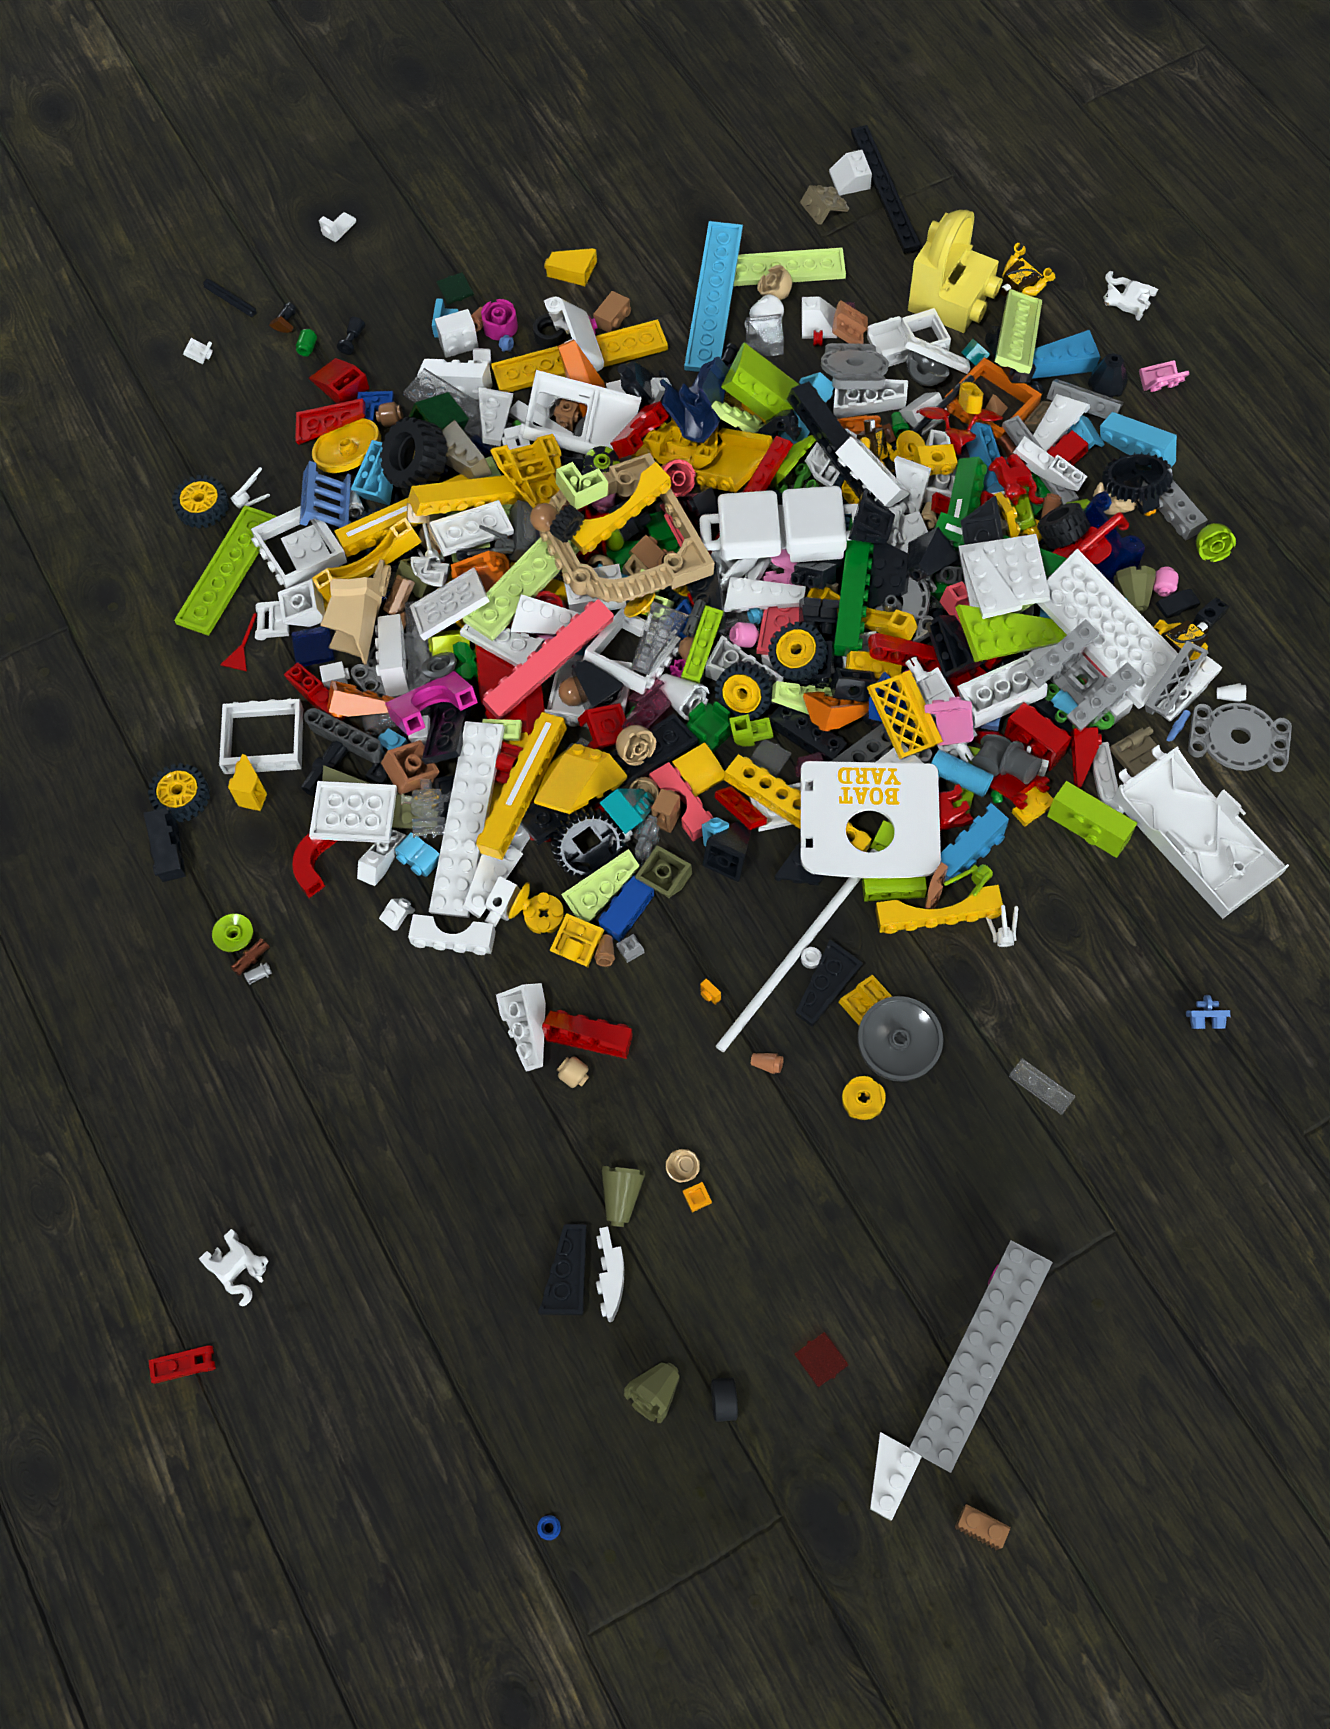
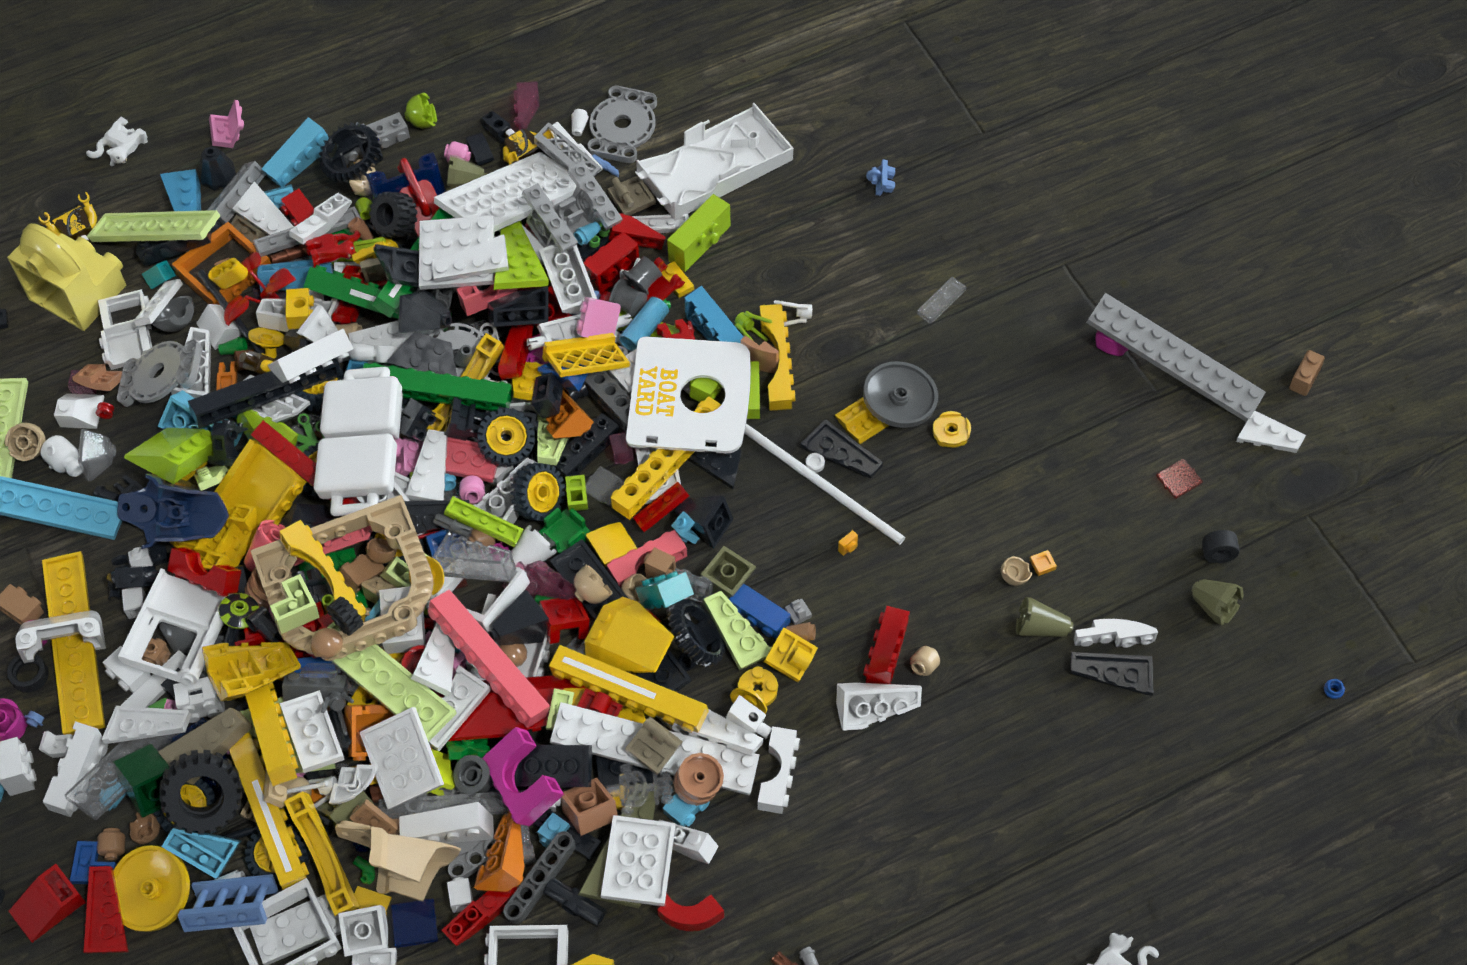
camera: 90 degrees left, 5 degrees down
white bracket [379,898,415,930] -> none
orange wedge [557,339,606,417] -> none
nougat cone [751,1053,783,1074] -> none
black wing [848,488,895,544] -> none
none -> clear pink slope [514,81,539,130]
none -> dark tan plate [624,717,683,775]
none -> nougat wheel [673,753,724,806]

